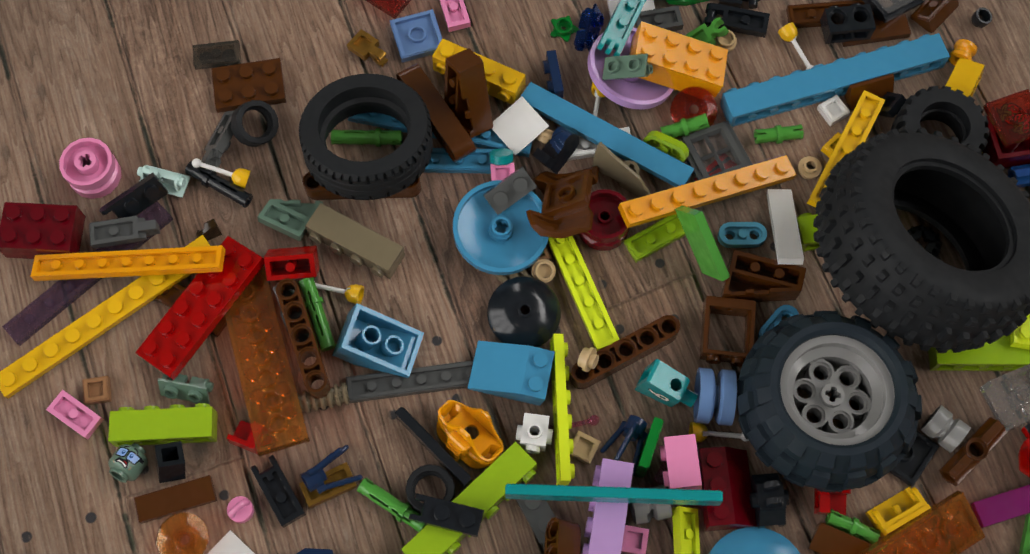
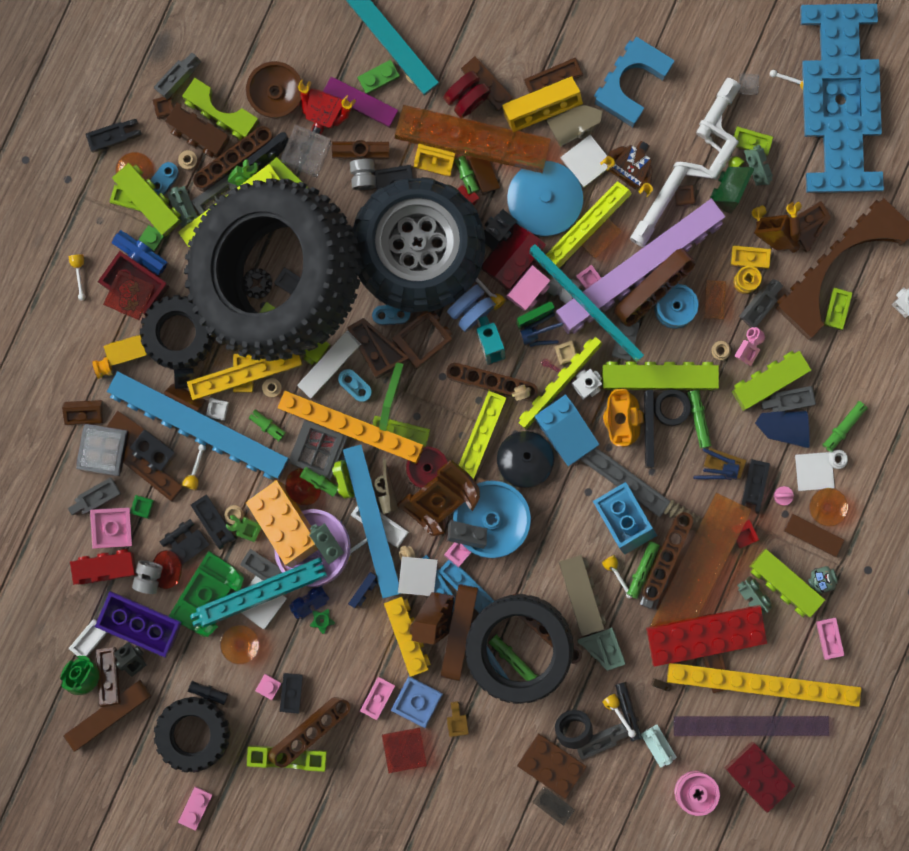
camera: 135 degrees left, 15 degrees up
light orange plate [30,245,225,281] -> none
medium nougat tile [82,376,112,406] -> none
dark grey hinge [89,216,160,249] -> none
black hinge [99,173,168,219] -> none
black brick [155,441,186,483] -> none
red brick [264,245,320,281] -> none
black hinge [408,493,484,537] -> none
teal tile [489,148,513,165] -> none
tan plate [531,259,556,283] -> none
black leg [532,126,580,175] -> none
black hinge [971,7,992,28] -> none

